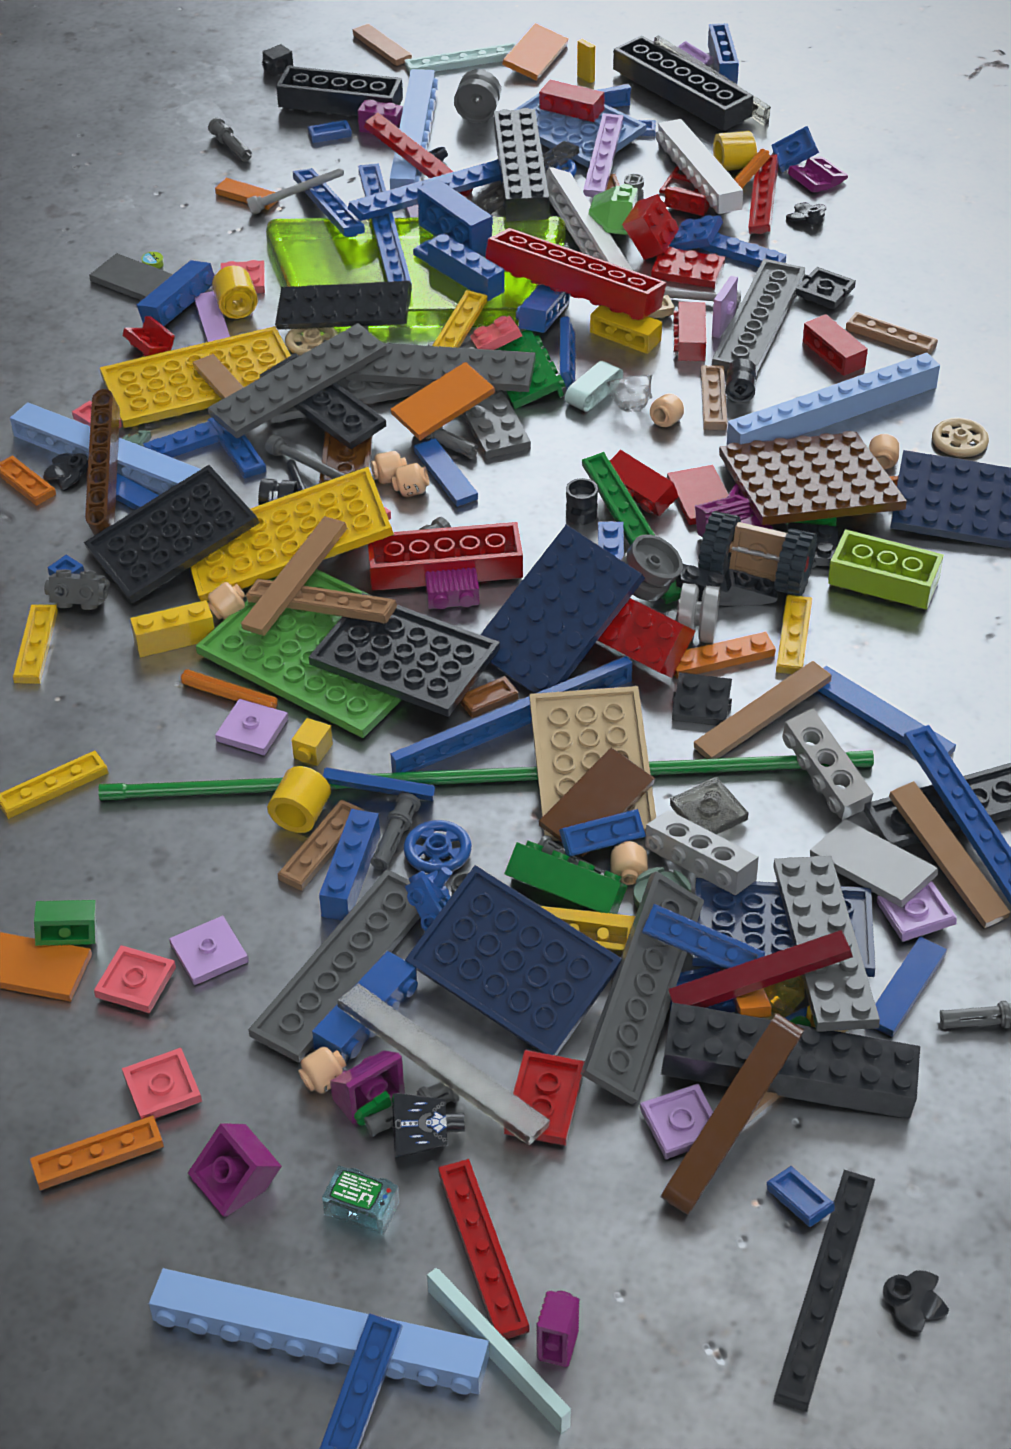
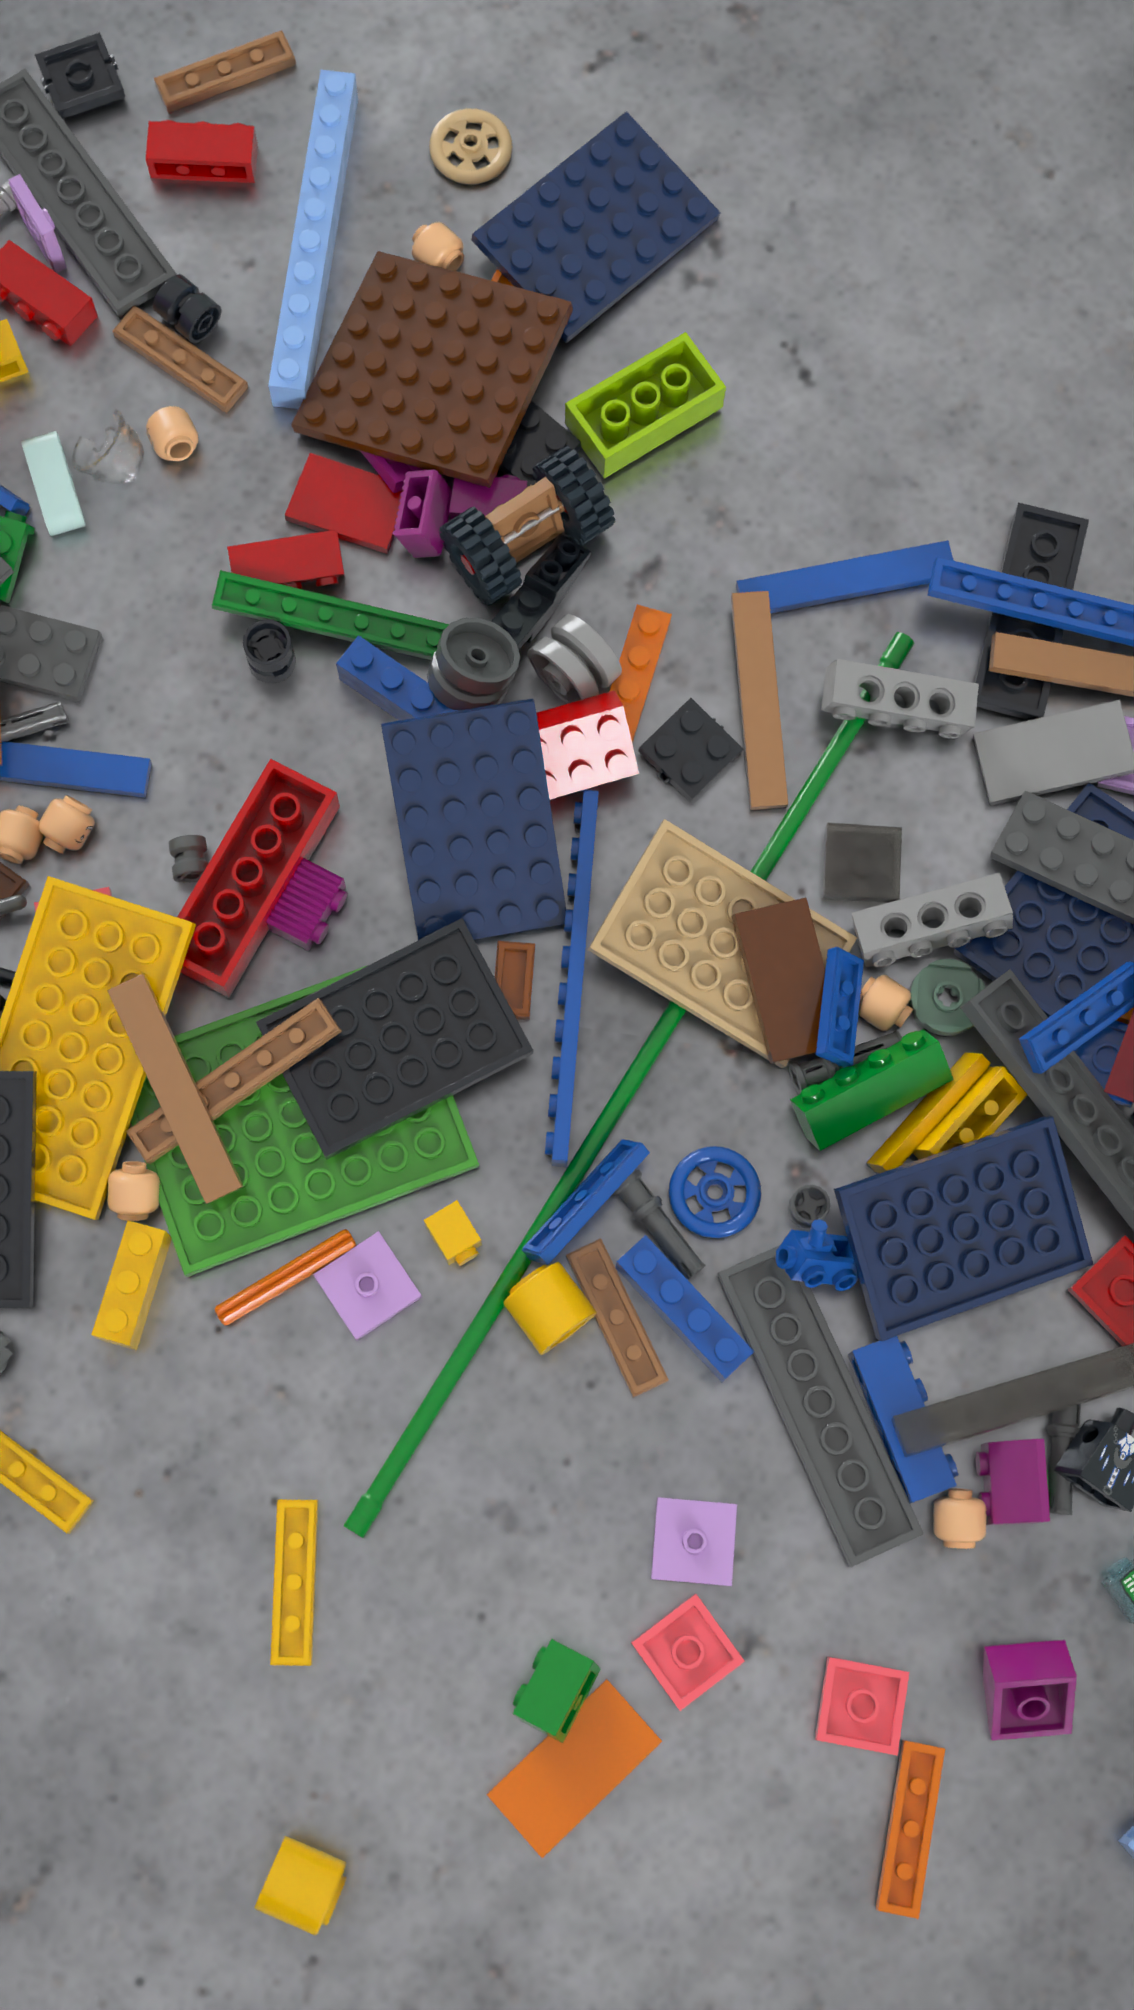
camera: 60 degrees left, 30 degrees up
yellow tile [776,595,813,674] -> none

